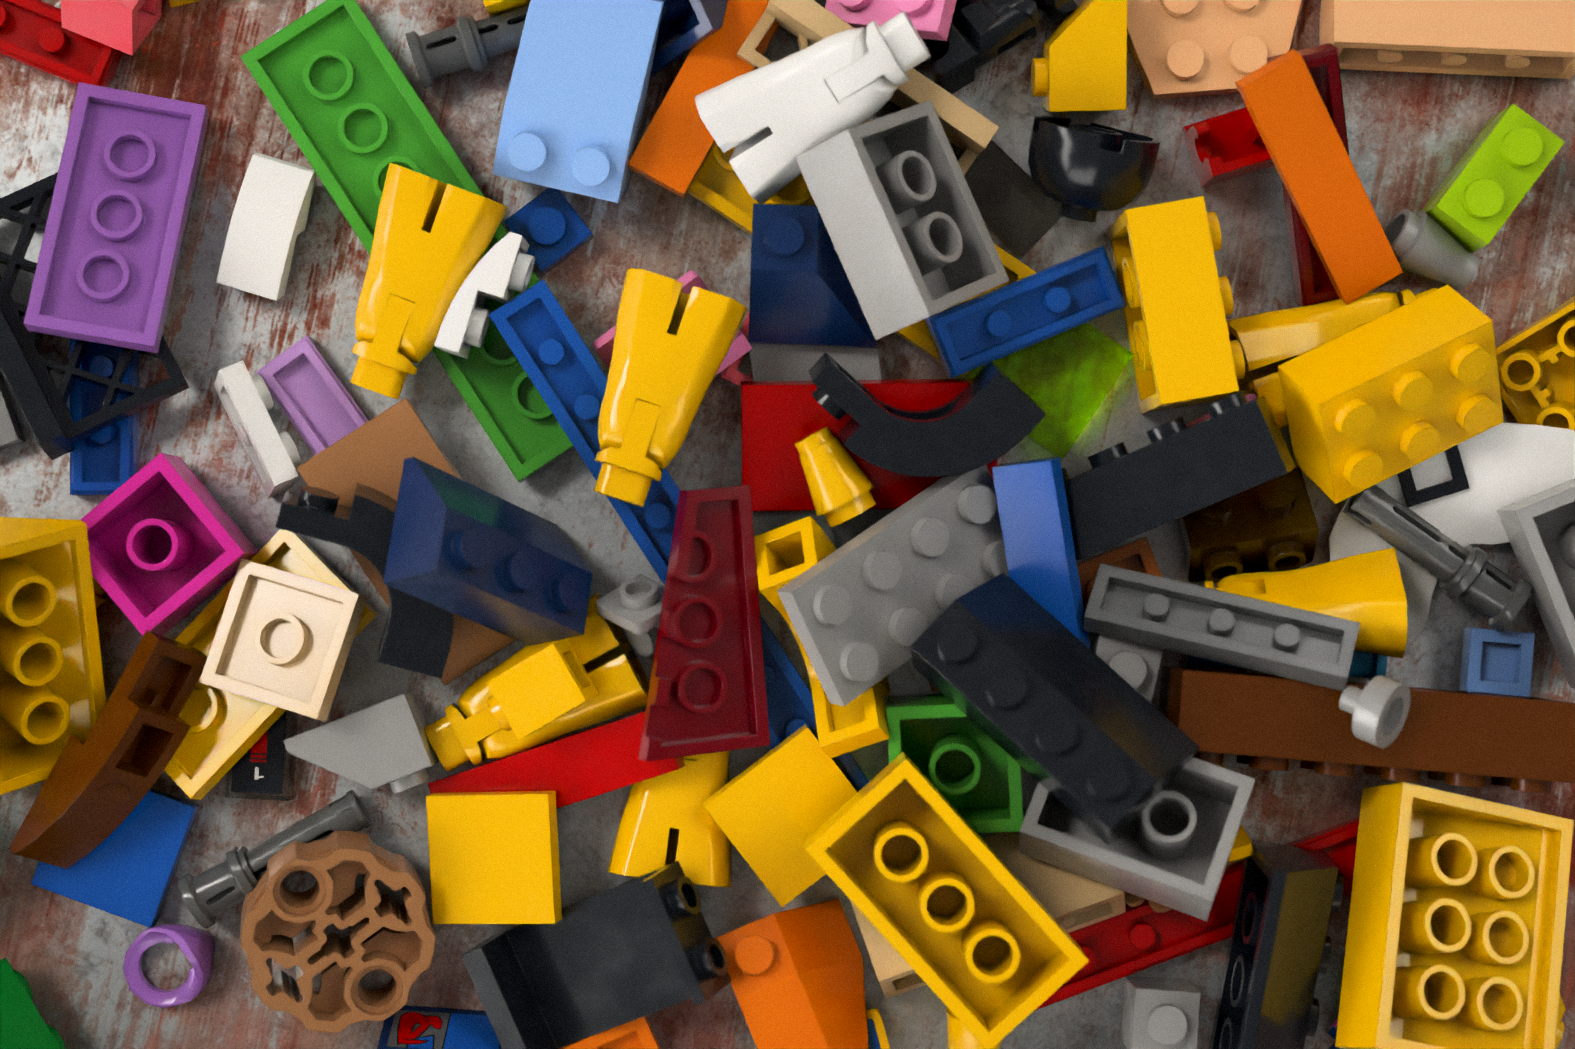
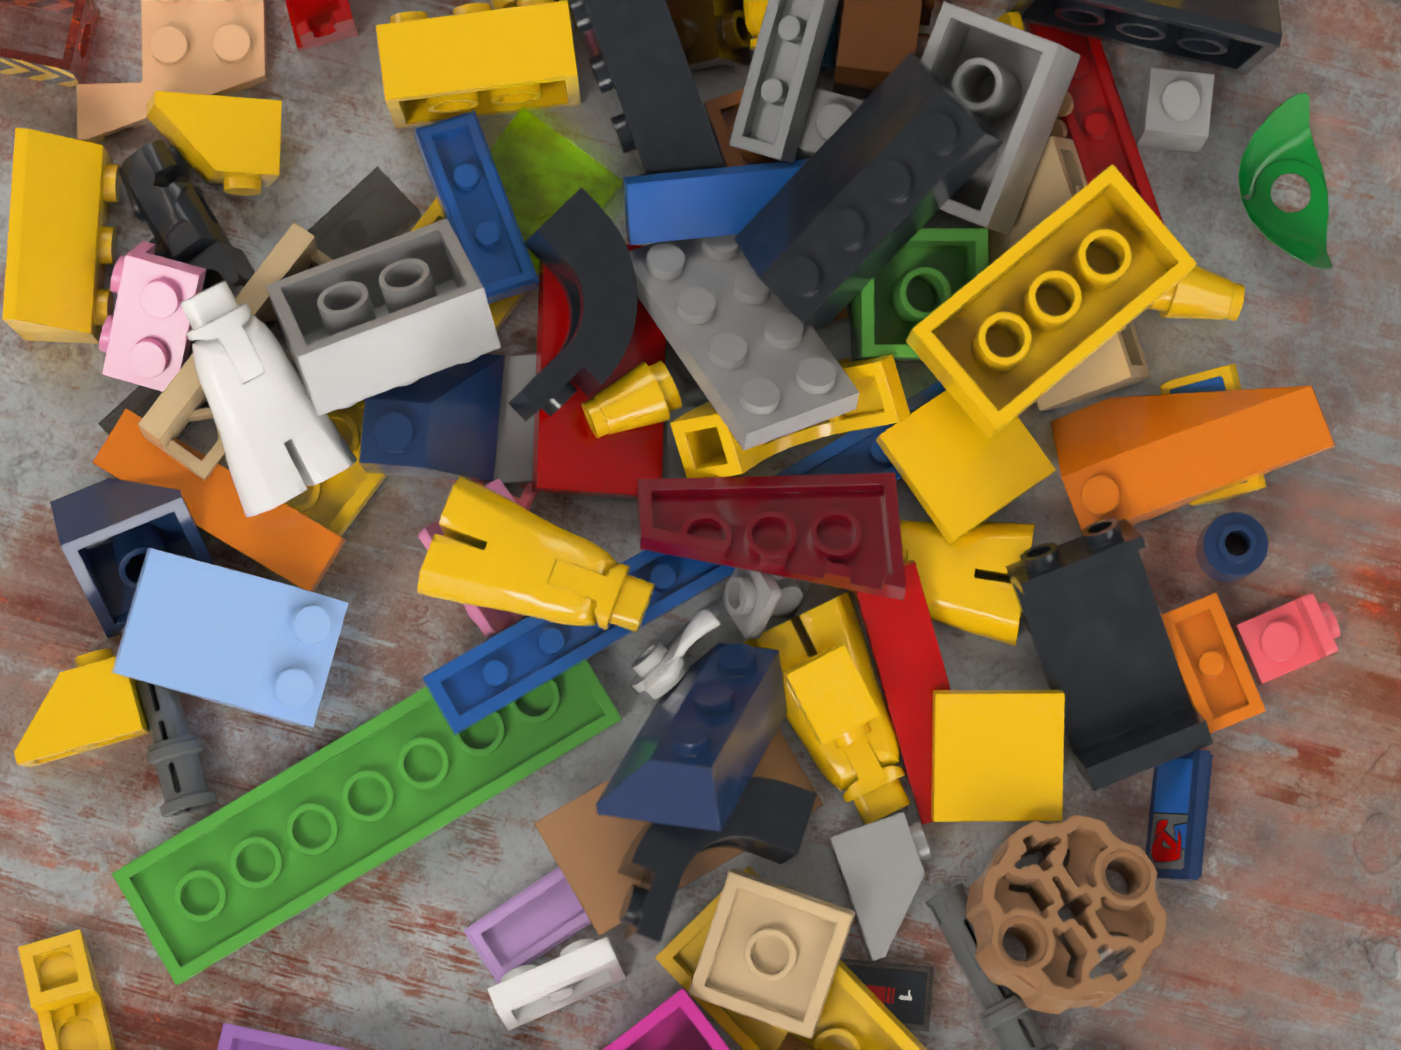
camera: 85 degrees left, 5 degrees down
white slope [216,153,316,301] -> none
yellow piece [350,163,508,399] -> none
white slope [434,232,535,359] -> none
blue plate [504,188,594,275] -> none
black cylinder [1028,115,1160,222] -> none
none -> white plate [631,603,724,699]

